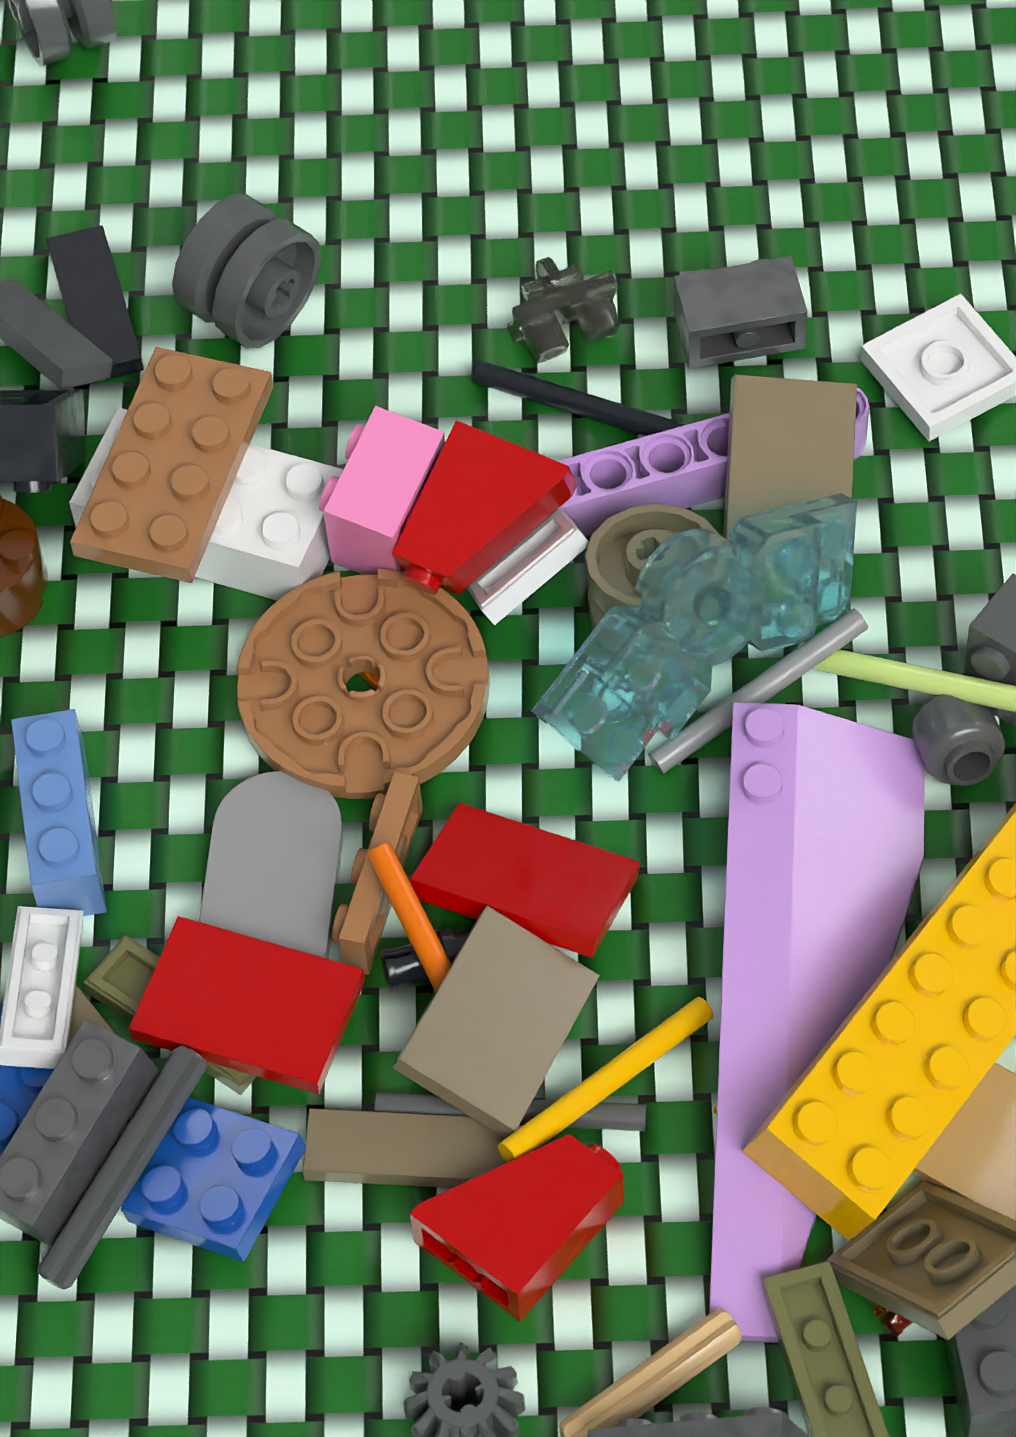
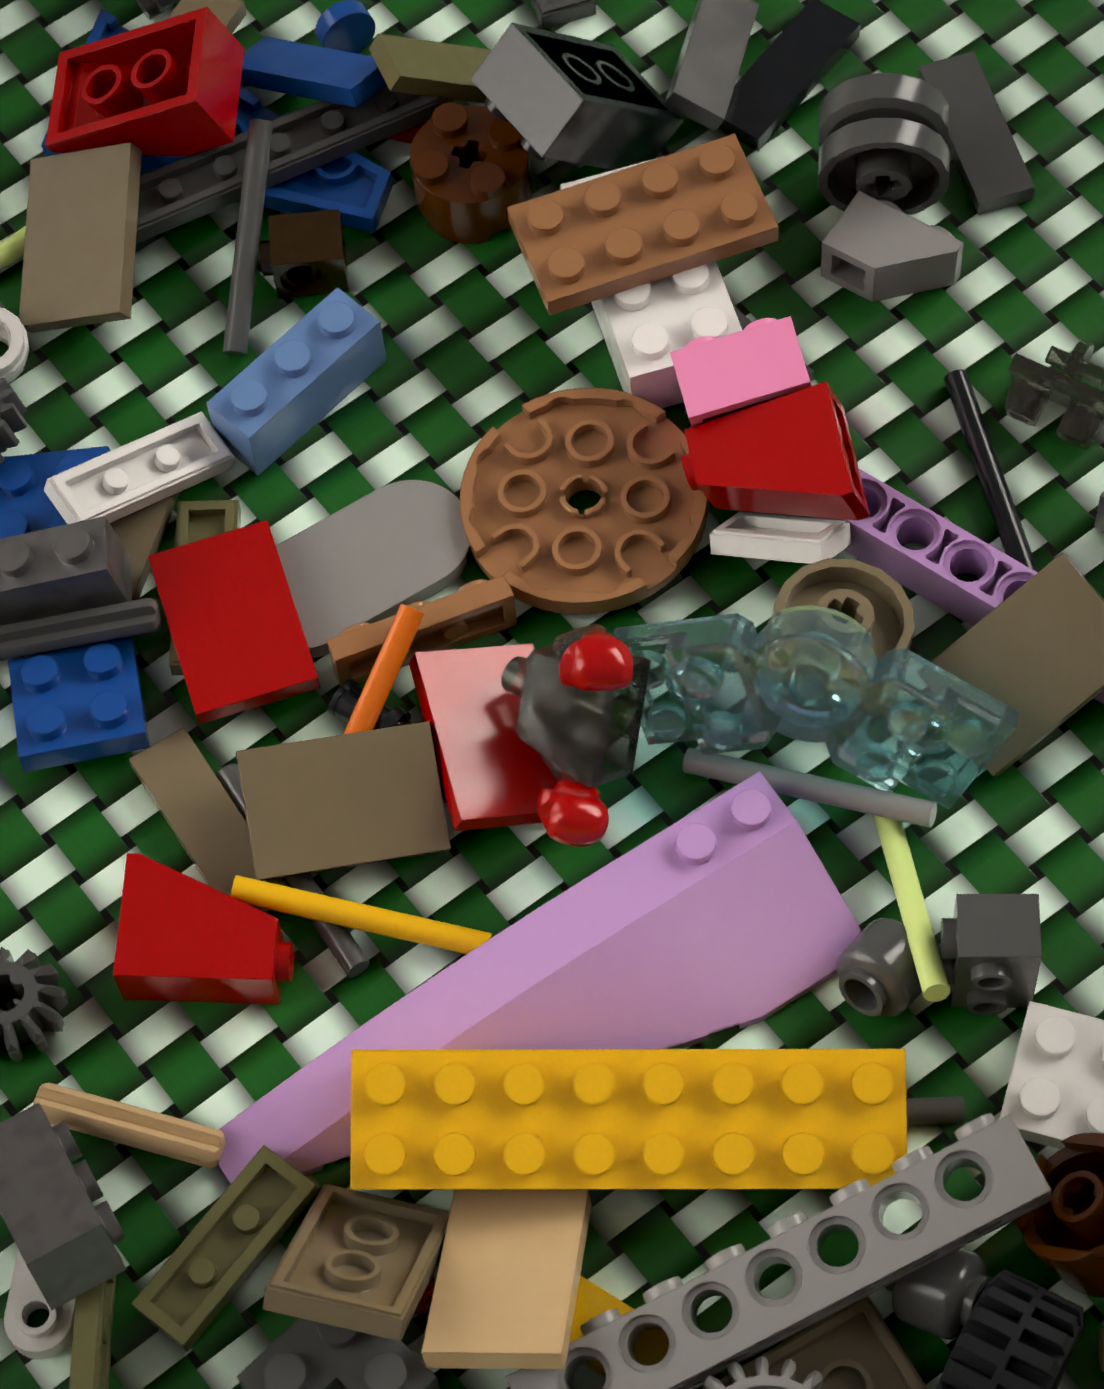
camera: 55 degrees right, 5 degrees up
none -> clear smoke torso [501,624,651,847]
none -> light grey slope [821,191,964,302]
none -> dark grey tile [918,51,1035,215]

